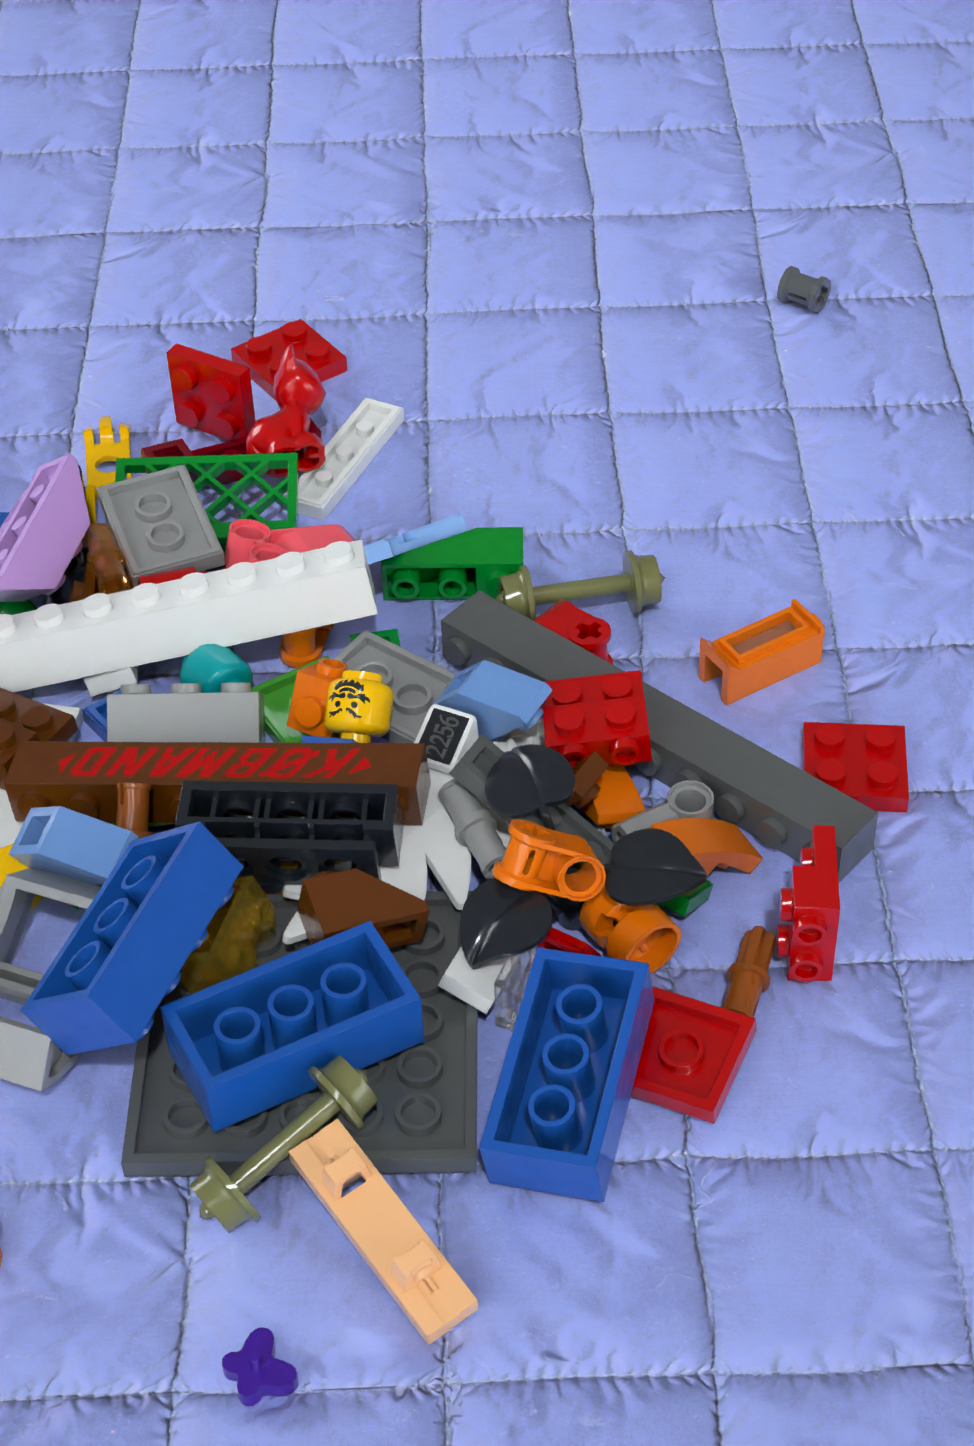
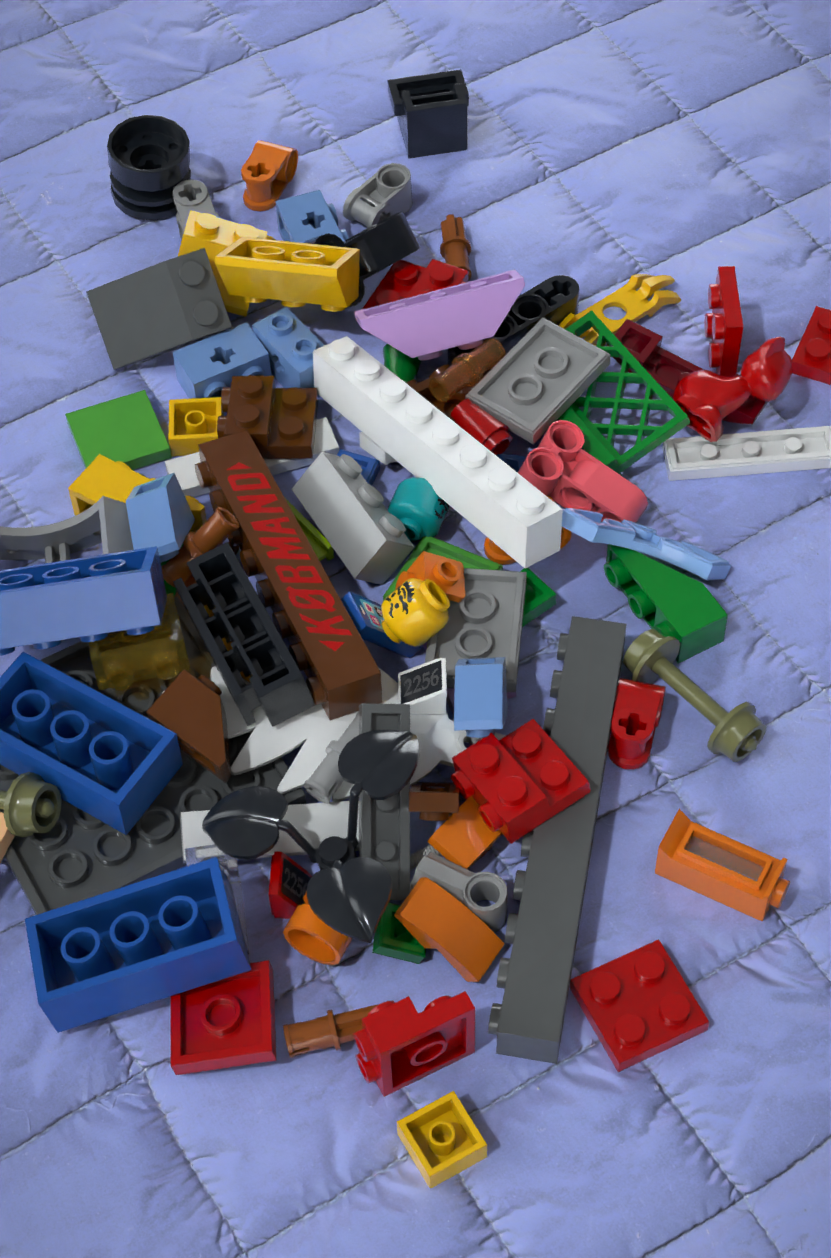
camera: 60 degrees right, 10 degrees up
orange piece [492,819,606,902] -> none
none -> yellow piece [397,1091,487,1189]

